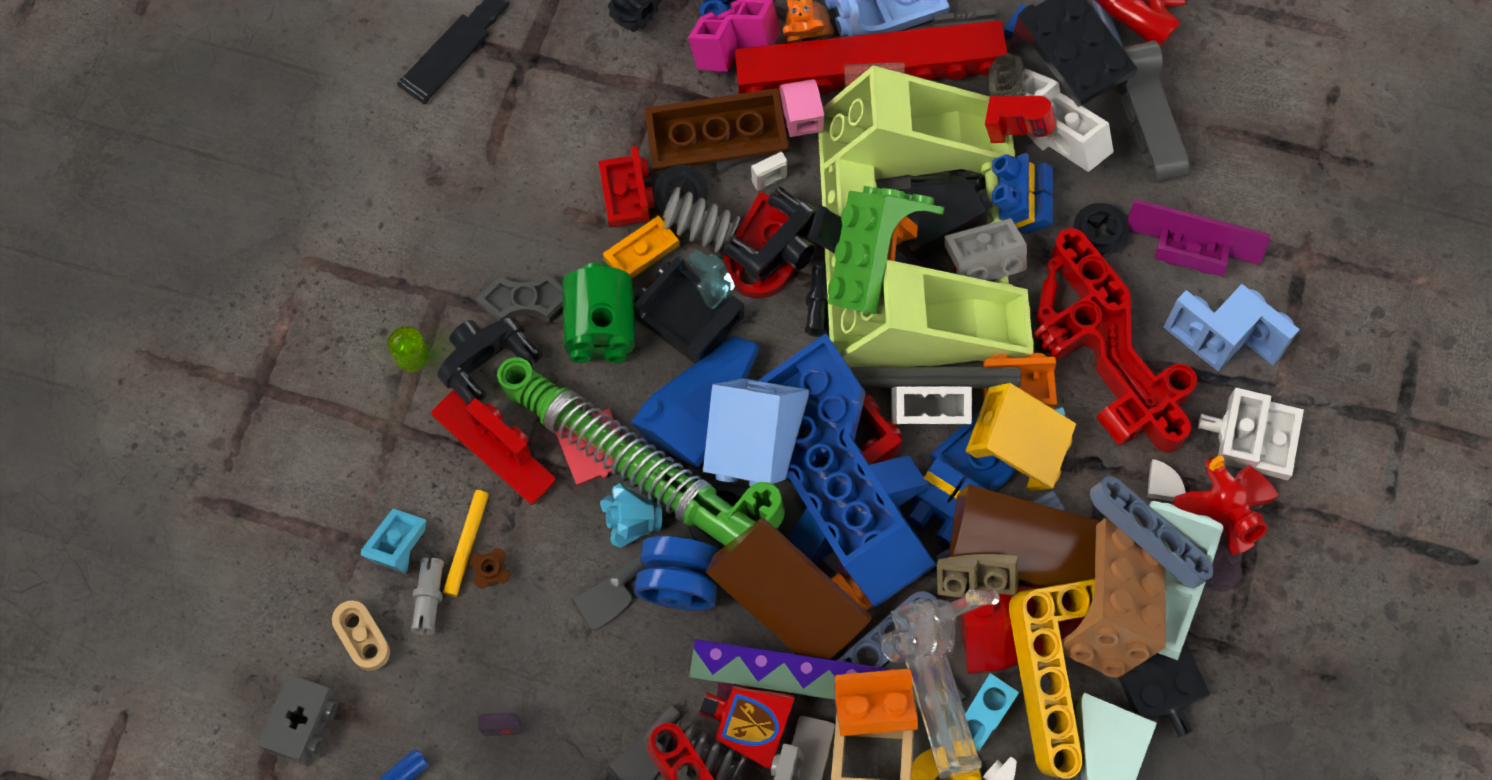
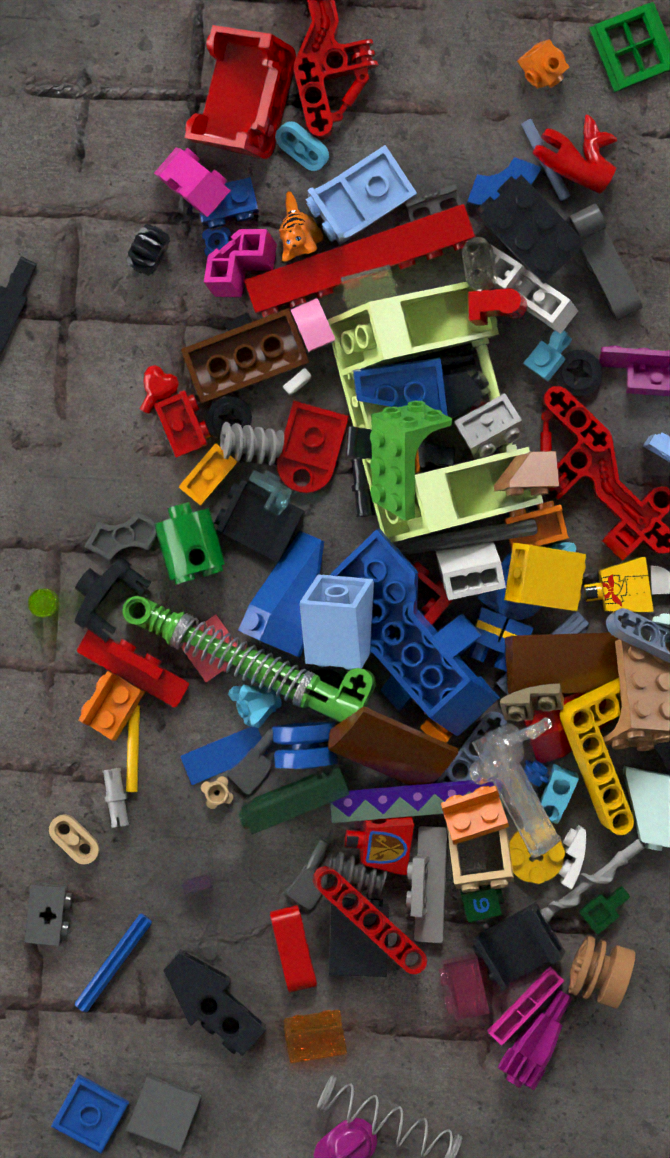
camera: 10 degrees left, 20 degrees up
medium azure slope [361,509,426,574] -> none
reddish brown plate [470,548,510,589] -> none
black connector [723,186,817,281] -> none
blue hips [992,153,1053,235] -> none
none -> orange bracket [78,671,145,741]
none -> red rock [139,365,179,414]
none -> blue sticker [180,726,268,785]
none -> tan plate [201,776,233,809]
none -> clear green door [238,763,350,834]
none -> blue wing [353,358,448,416]
none -> slope [494,451,559,496]
none -> blue plate [522,760,549,787]
none -> medium azure plate [524,330,572,382]
none -> yellow torso [584,557,654,612]

